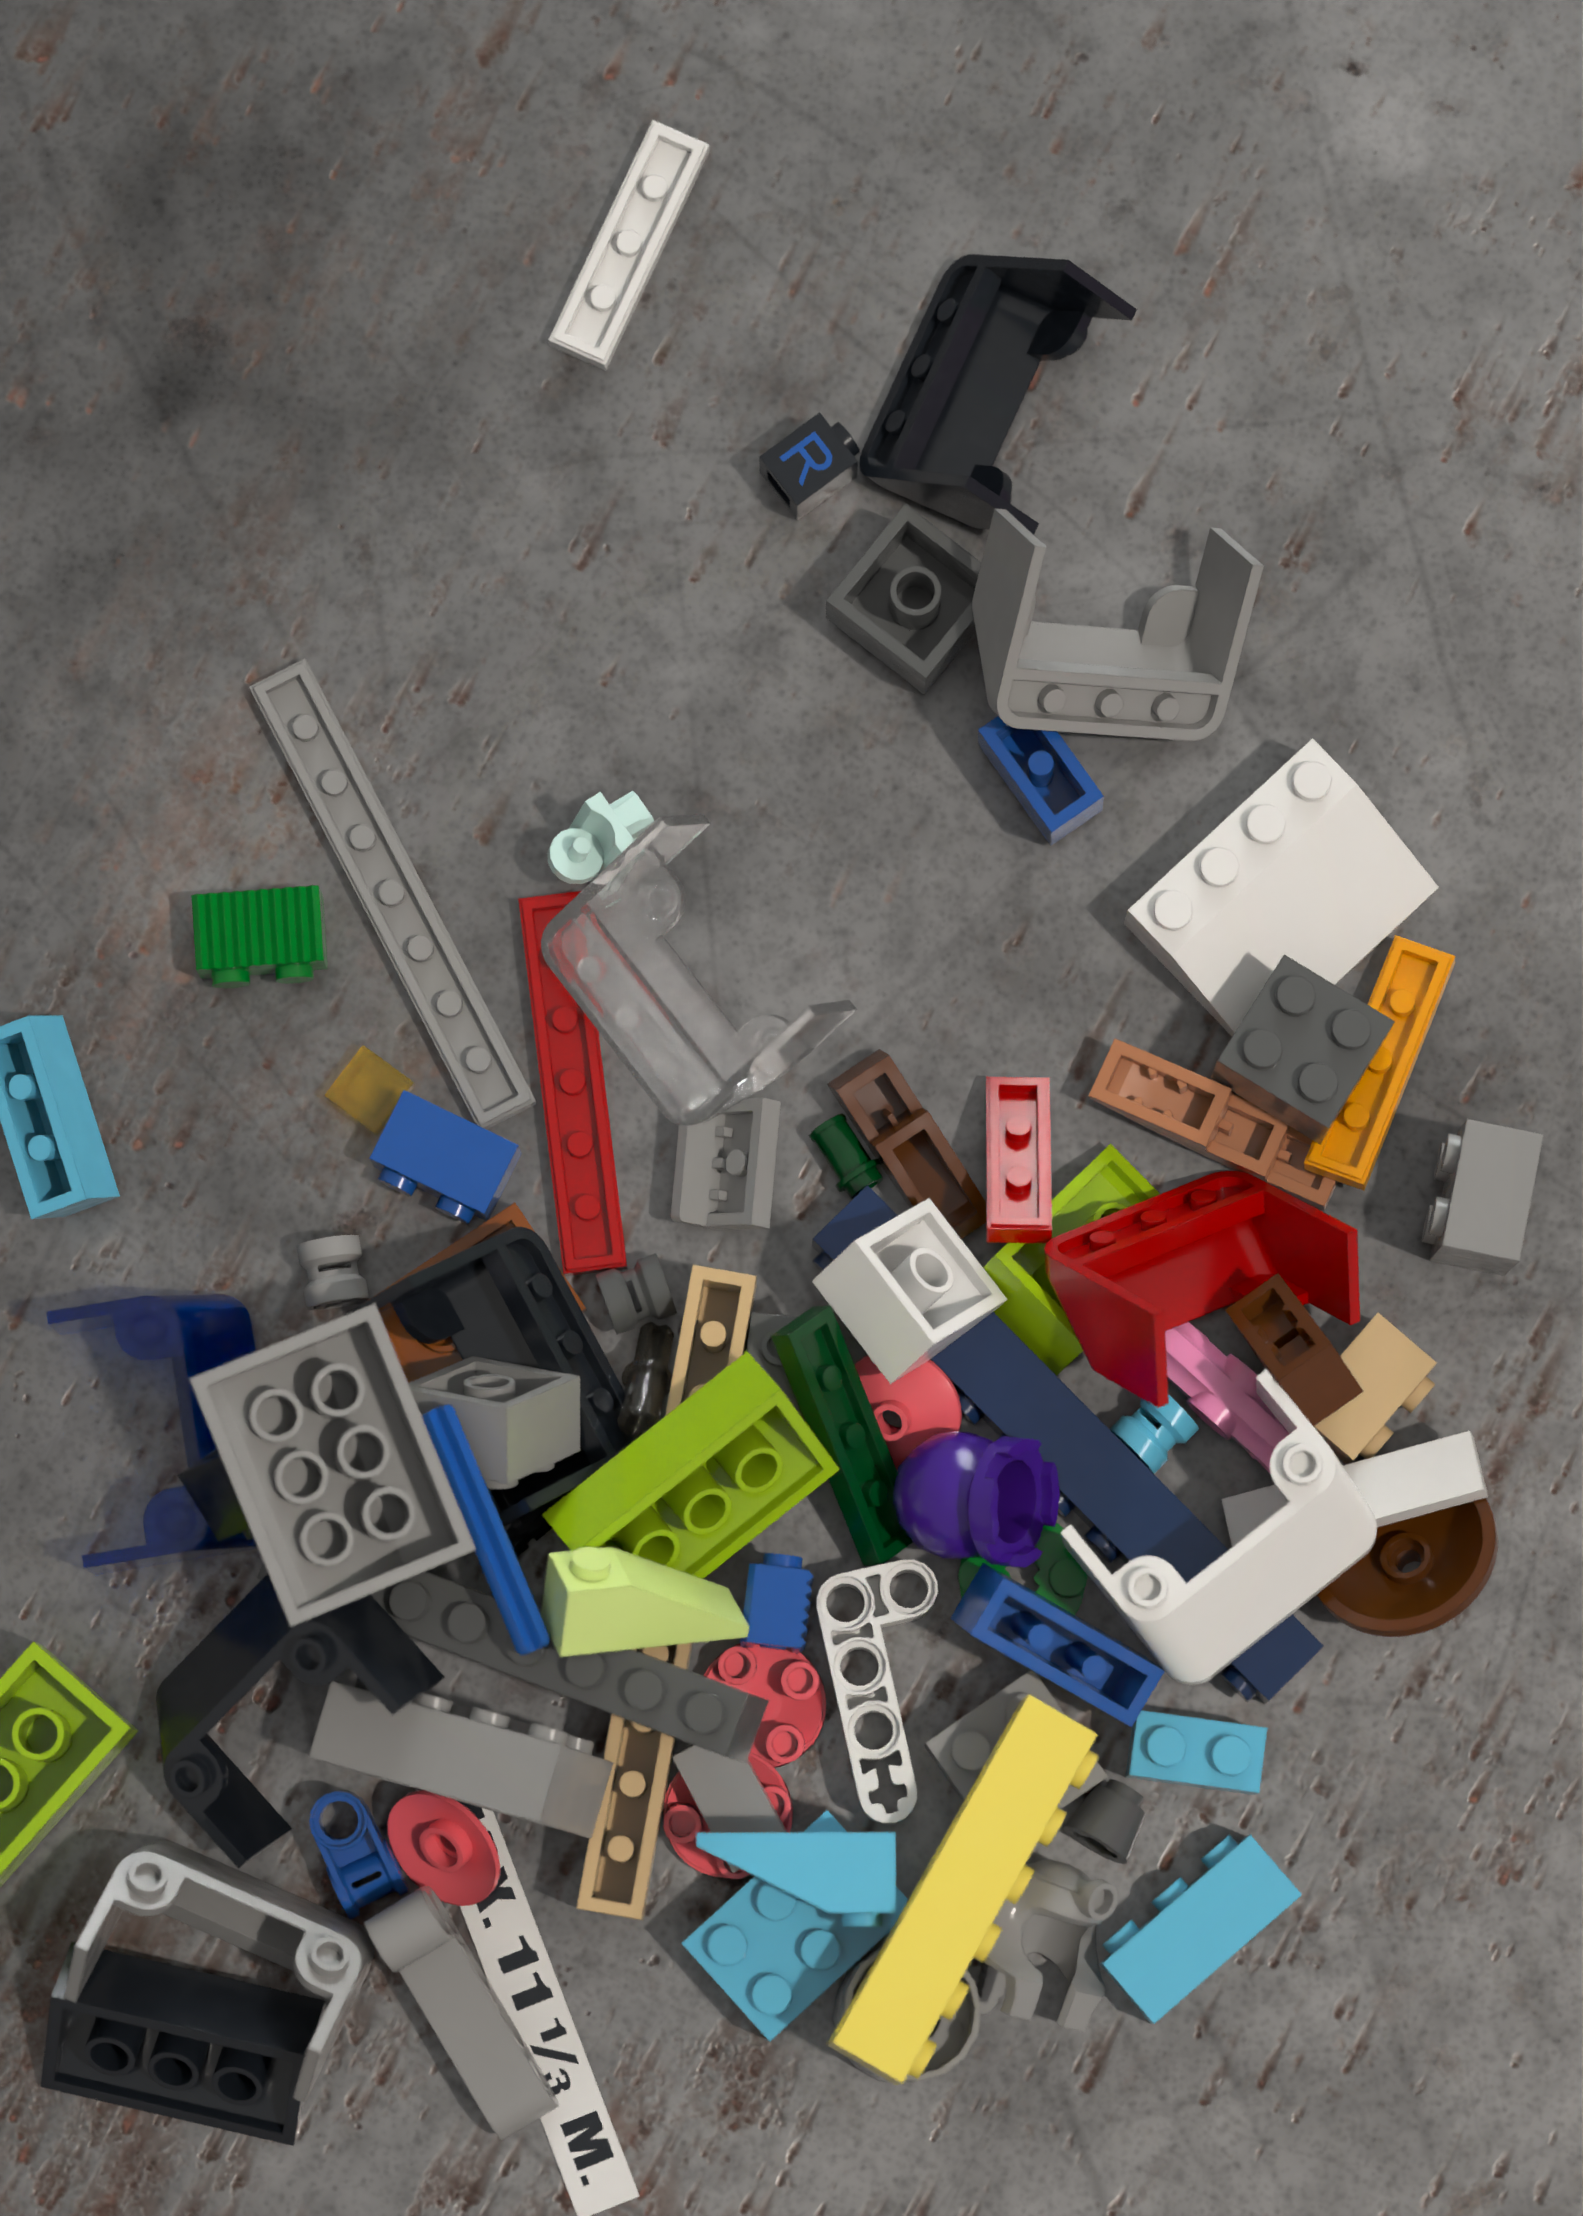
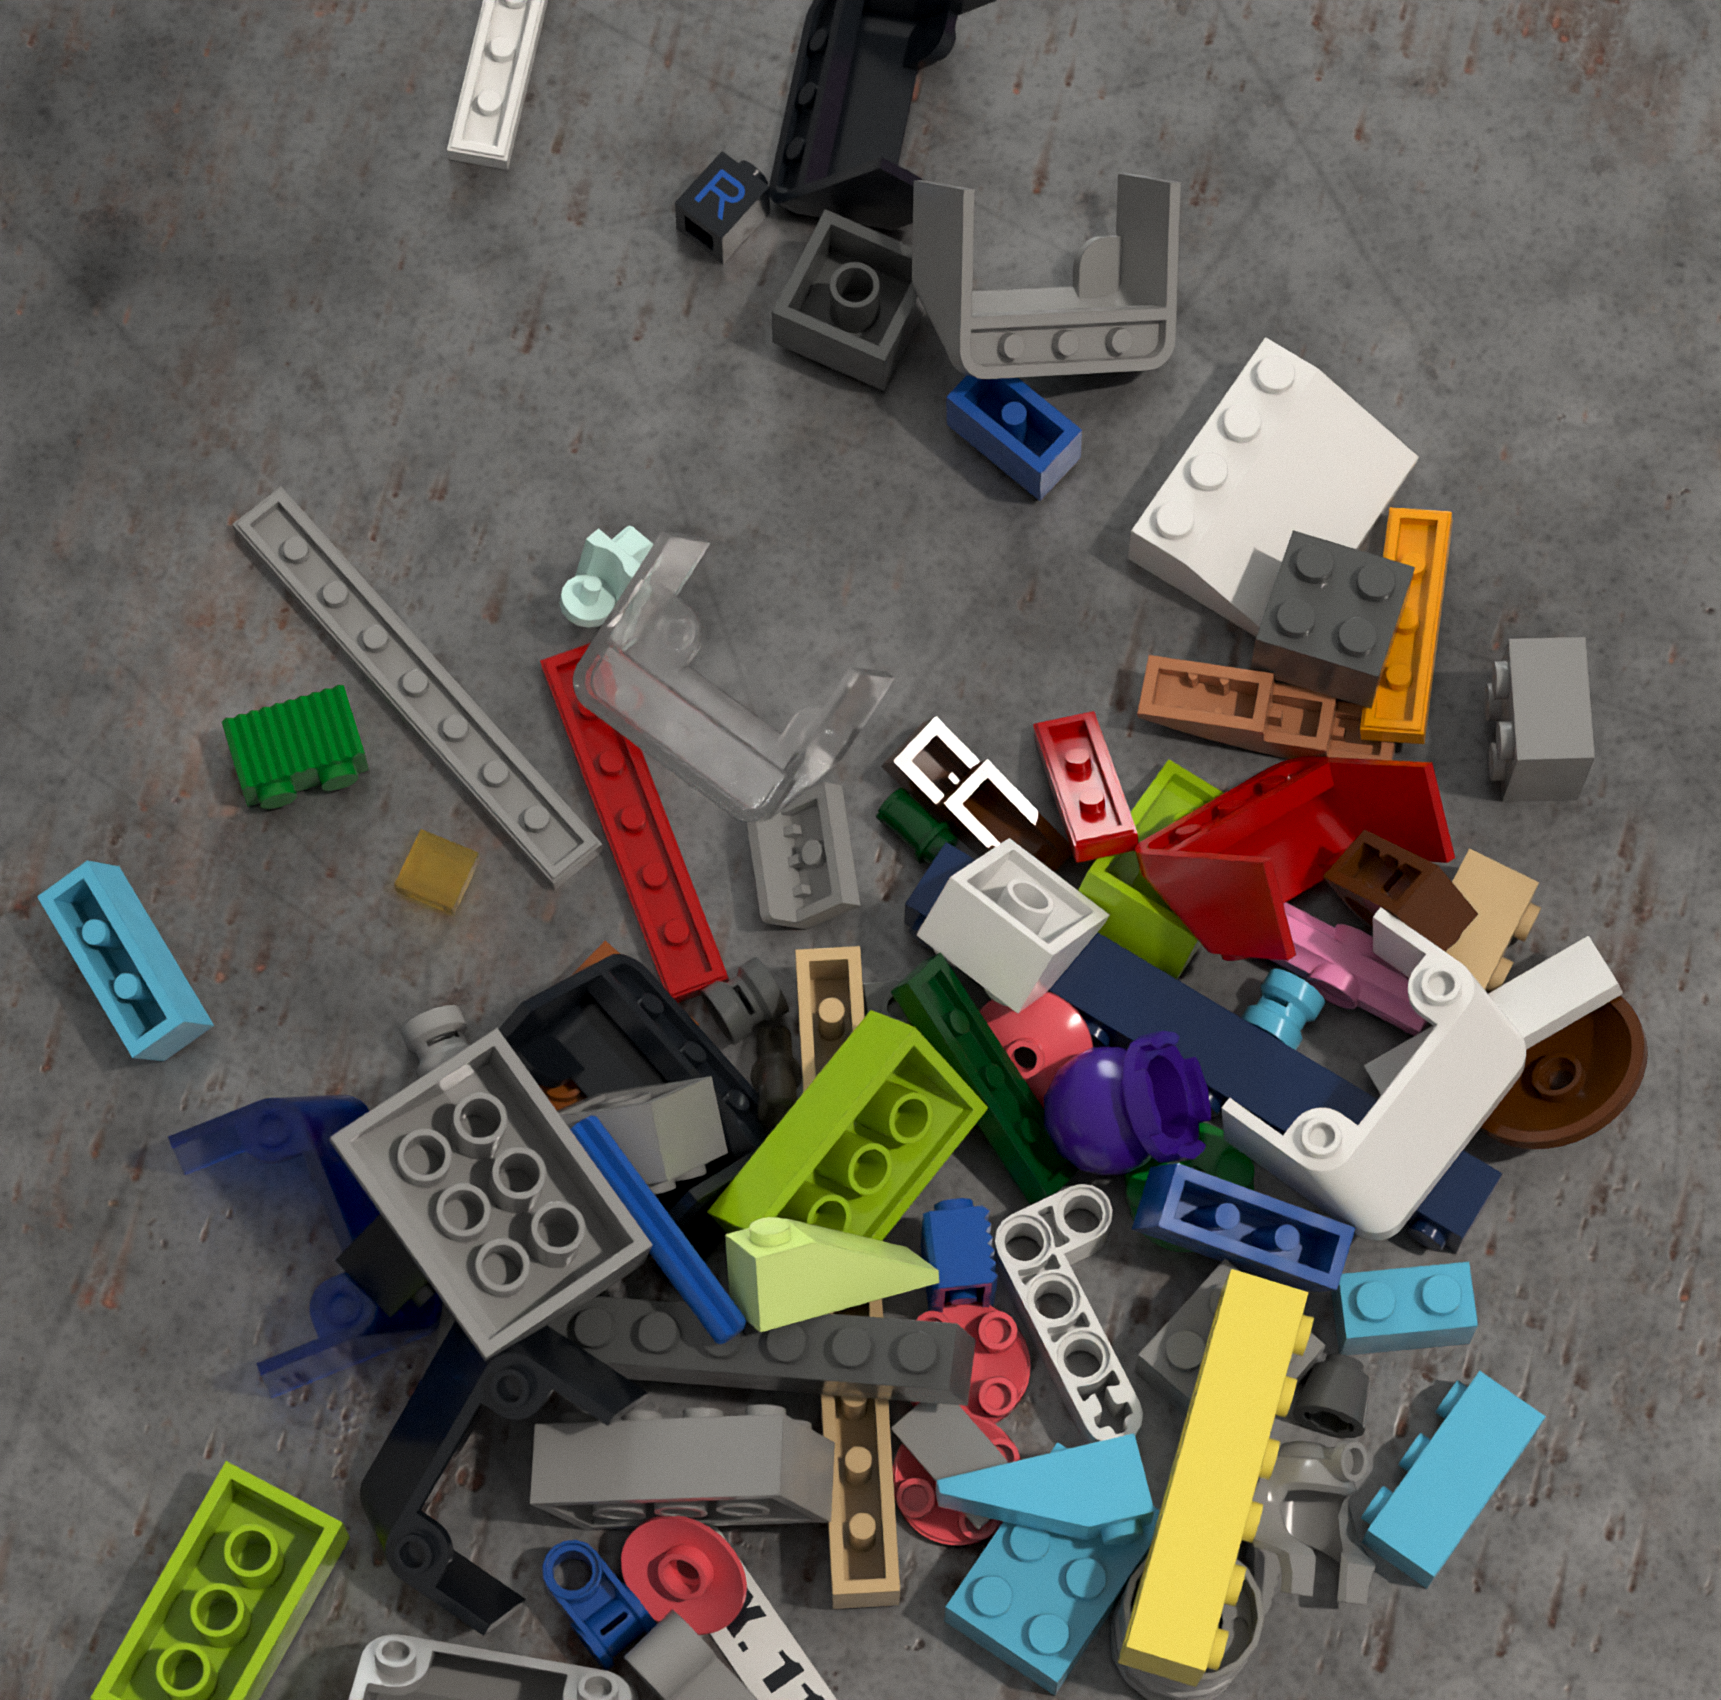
camera: 15 degrees left, 10 degrees down
blue brick [369,1090,522,1224] -> none

